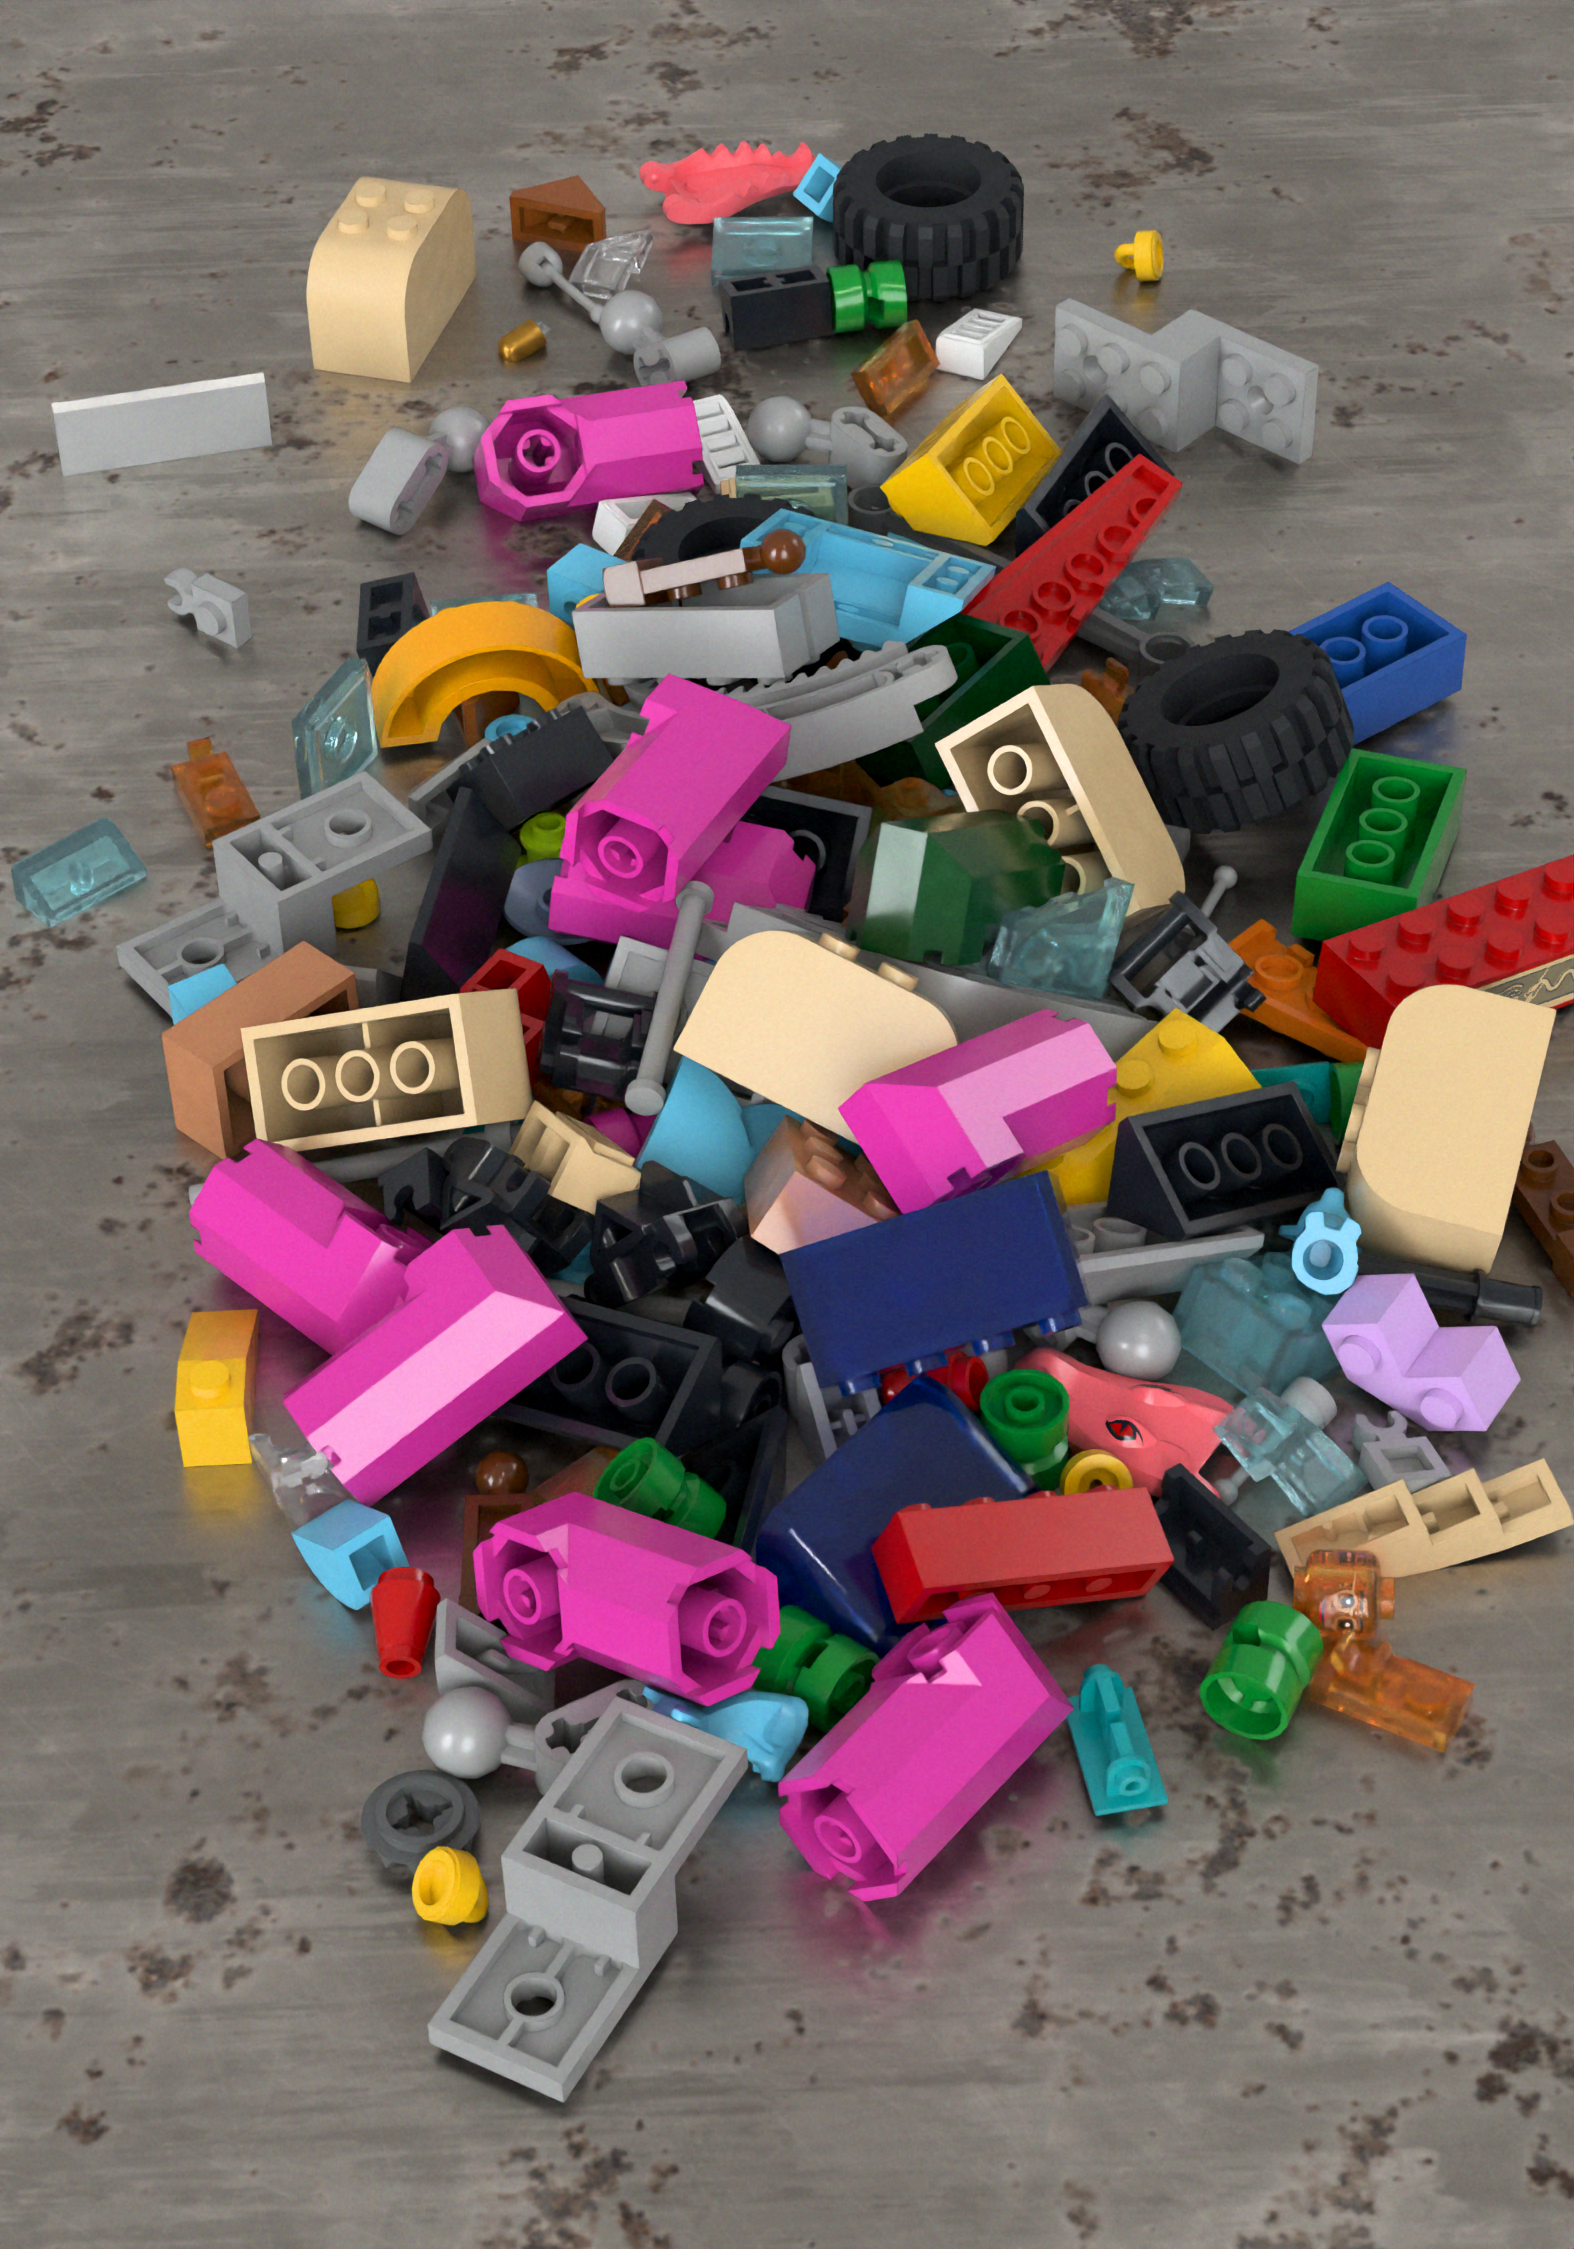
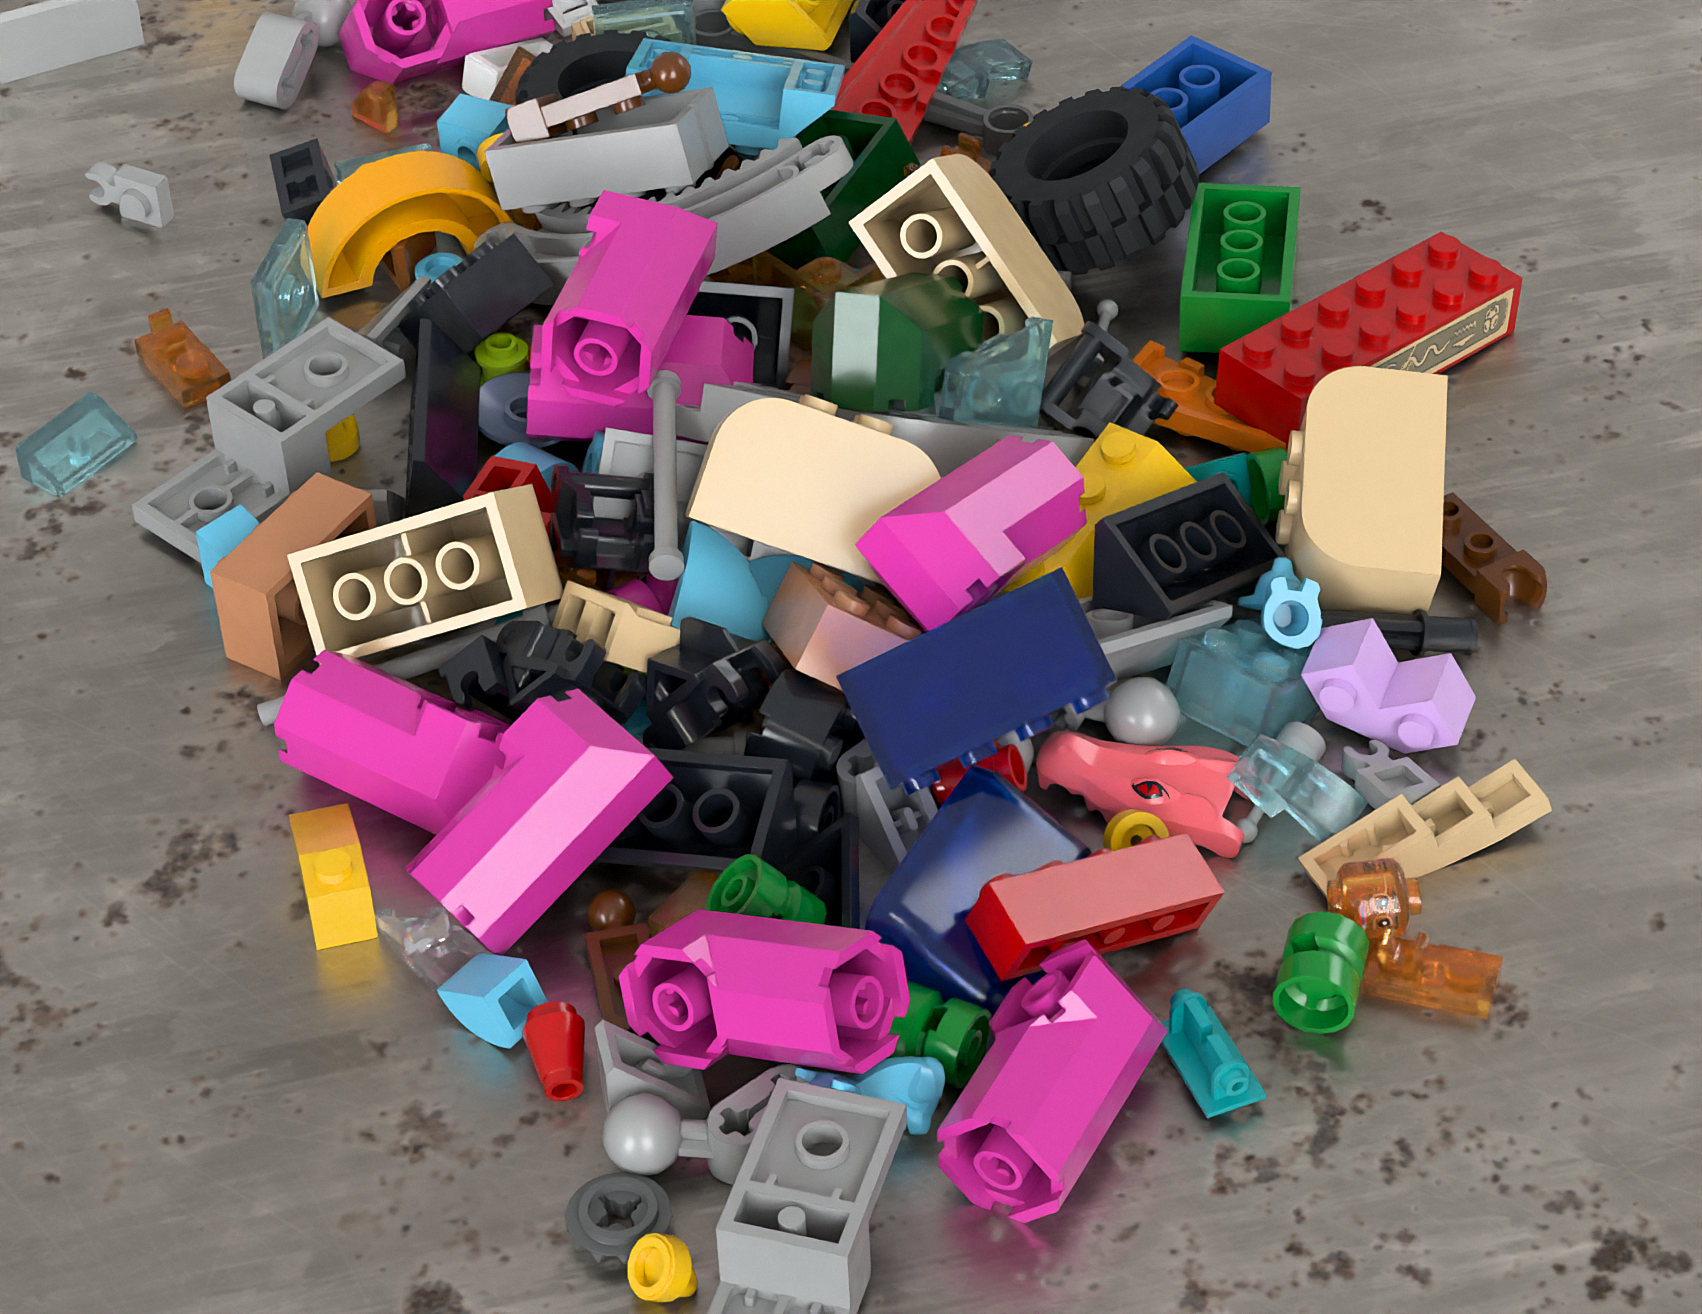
camera: 10 degrees left, 0 degrees up
green wheel [979,1369,1069,1500] -> none
black hinge [1154,1463,1272,1631] -> none
none -> clear orange tile [352,81,399,133]

